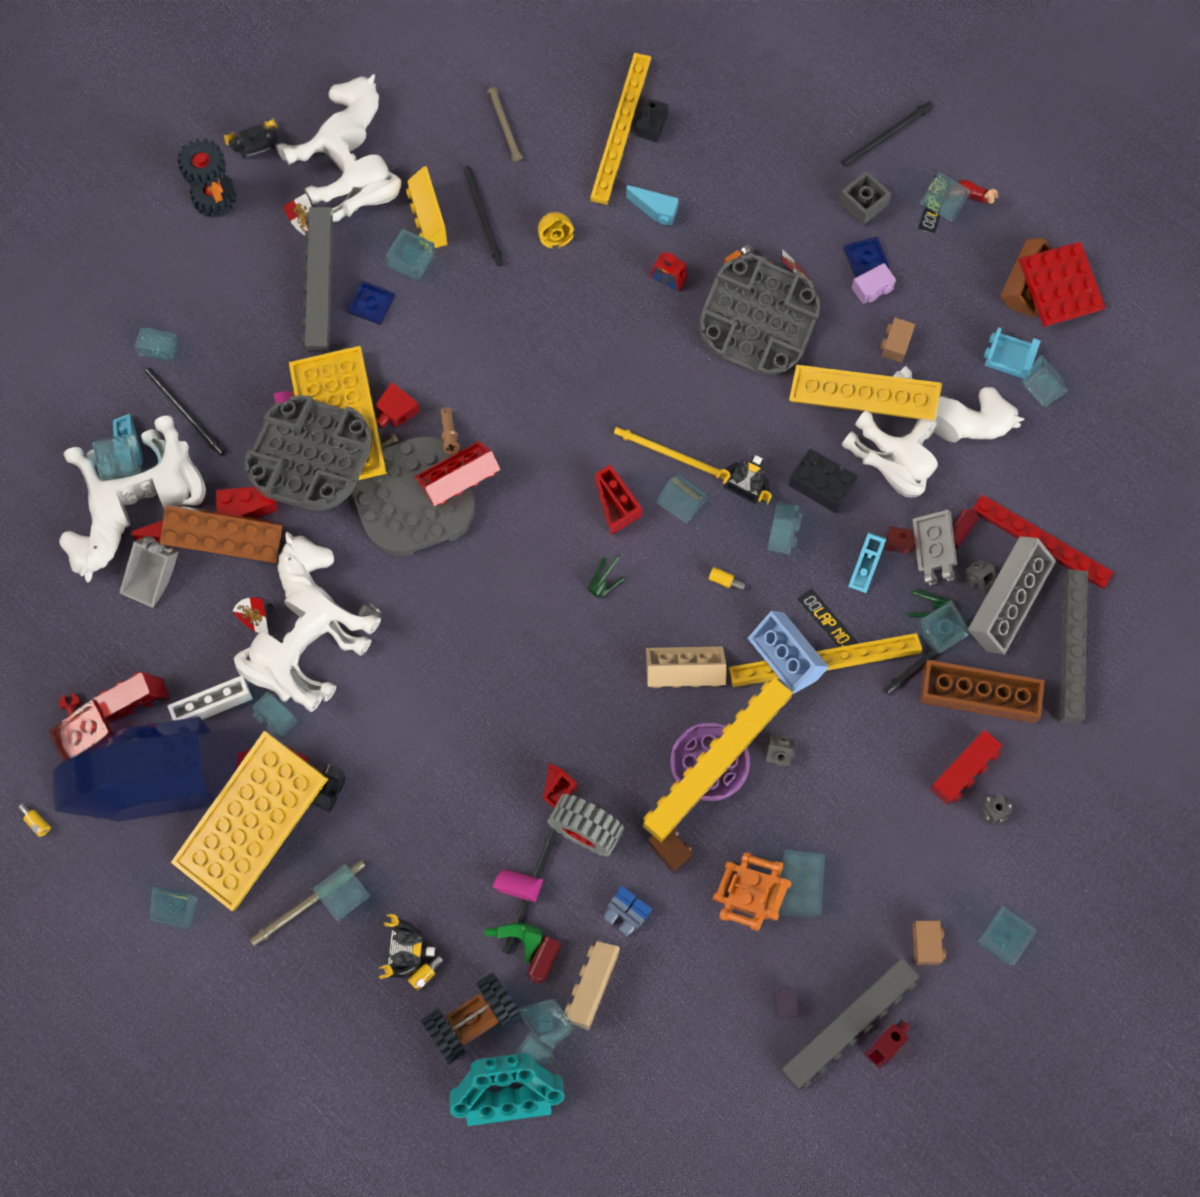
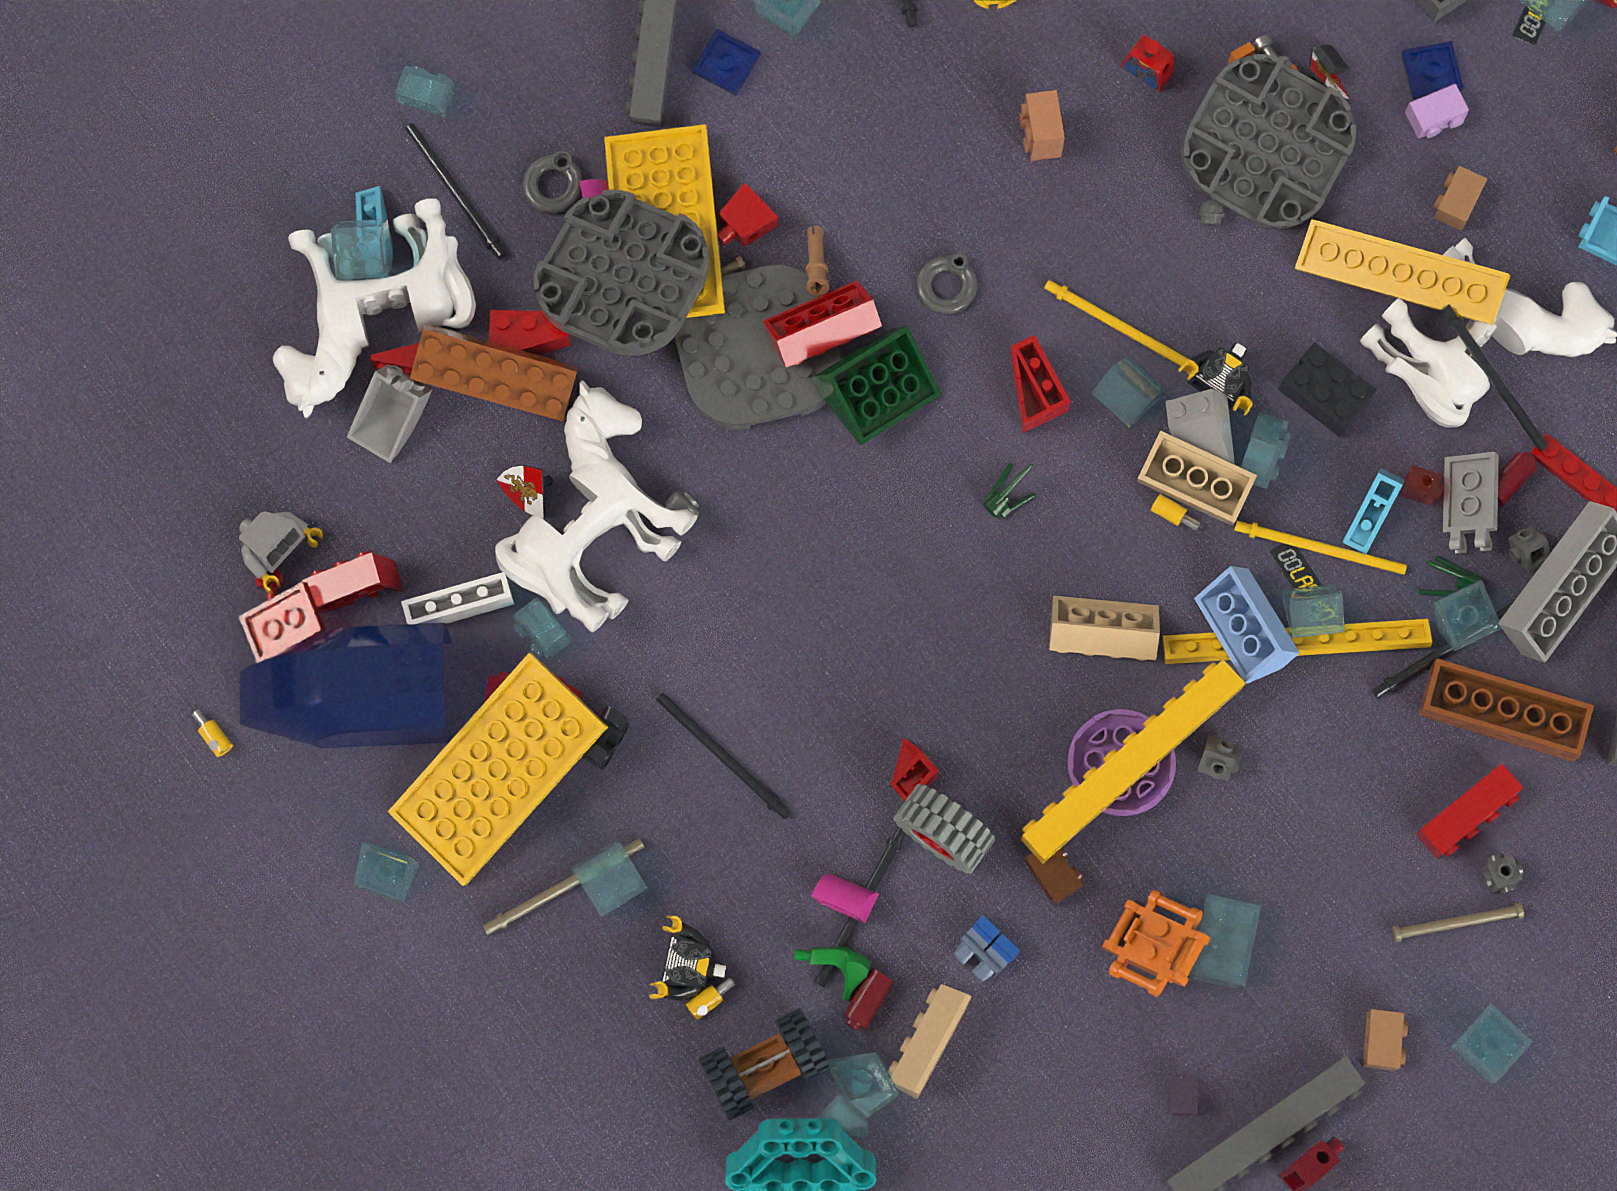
camera: 10 degrees right, 5 degrees up
none -> light grey torso [239,511,323,594]
none -> dark grey piece [523,151,583,214]
none -> black bar [656,693,791,819]
none -> dark green slope [813,326,942,445]
none -> dark grey piece [916,253,978,314]
none -> nougat brick [1019,90,1065,161]
none -> tan slope [1137,431,1257,526]
none -> light grey slope [1166,389,1235,465]
none -> dark grey plate [1198,200,1224,224]
none -> yellow bar [1234,521,1407,575]
none -> clear light blue slope [1281,584,1345,638]
none -> black piece [1313,45,1348,74]
none -> dark tan bar [1392,902,1524,942]
none -> black bar [1441,304,1548,451]

